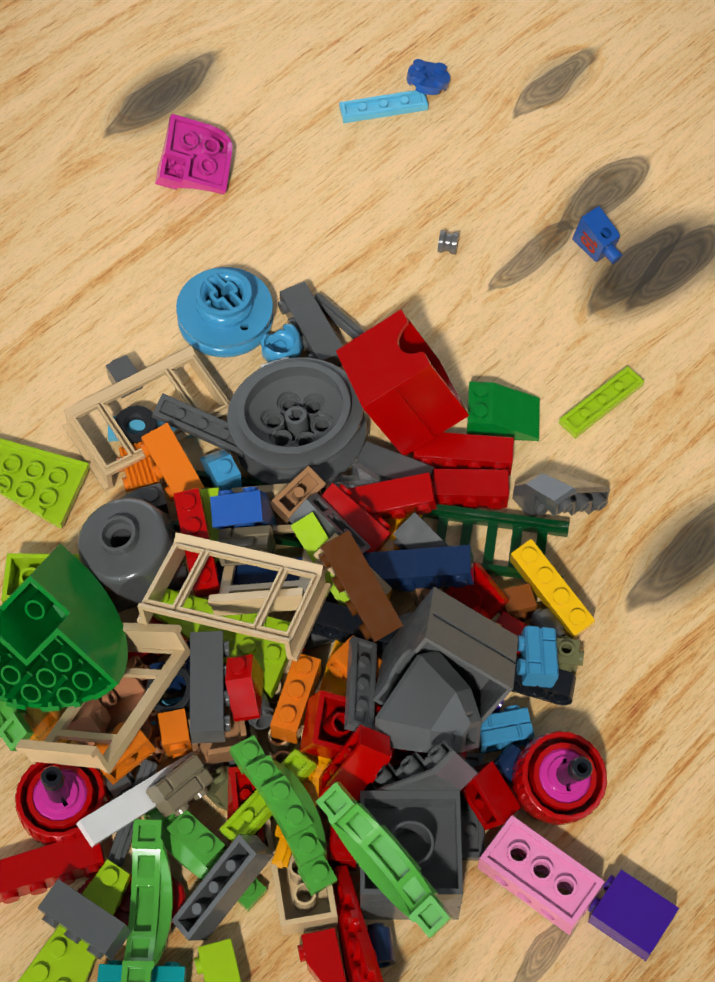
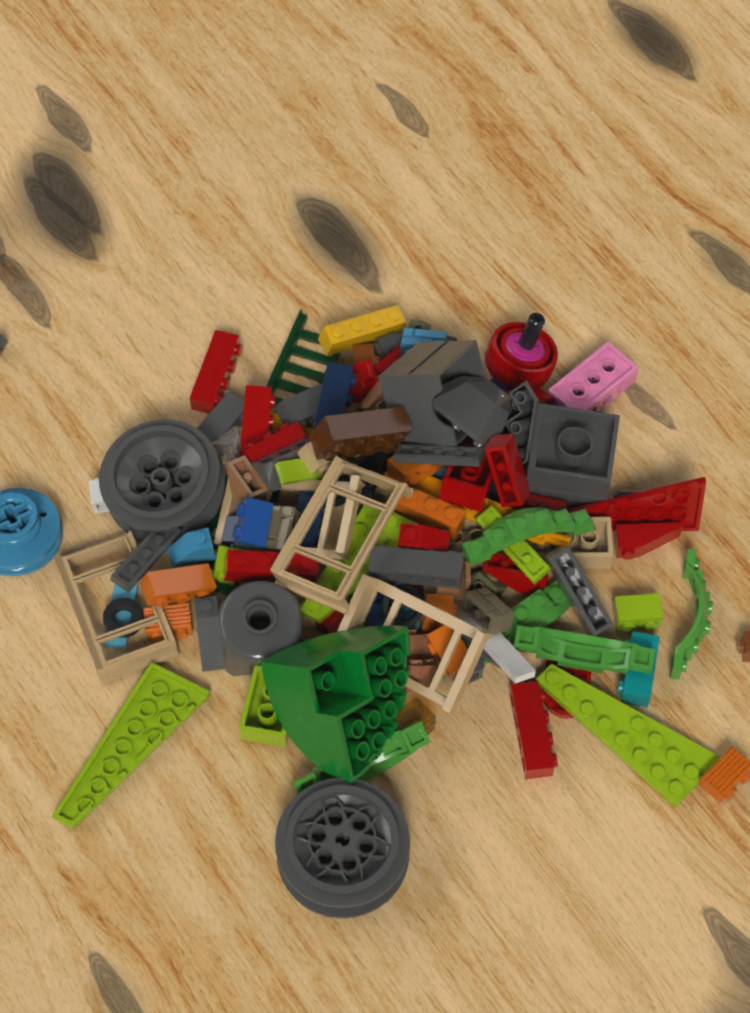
camera: 80 degrees left, 0 degrees up
red wheel [15,762,109,846] -> none
dark grey brick [38,879,132,961] -> none
dark grey brick [105,355,143,398] -> none
dark azure hair [260,324,302,363] -> none
dark grey brick [278,282,342,367] -> none
dark grey axle [314,293,366,339] -> none
bright green piece [316,782,454,938] -> none
red piece [336,309,469,456] -> none
red brick [433,469,509,510] -> none
green slope [466,381,540,441] -> none
dark grey brick [512,473,610,517] -> none
lime tile [559,366,644,439] -> none
blue torso [572,206,623,264] -> none
dark purple brick [588,869,679,961] -> none

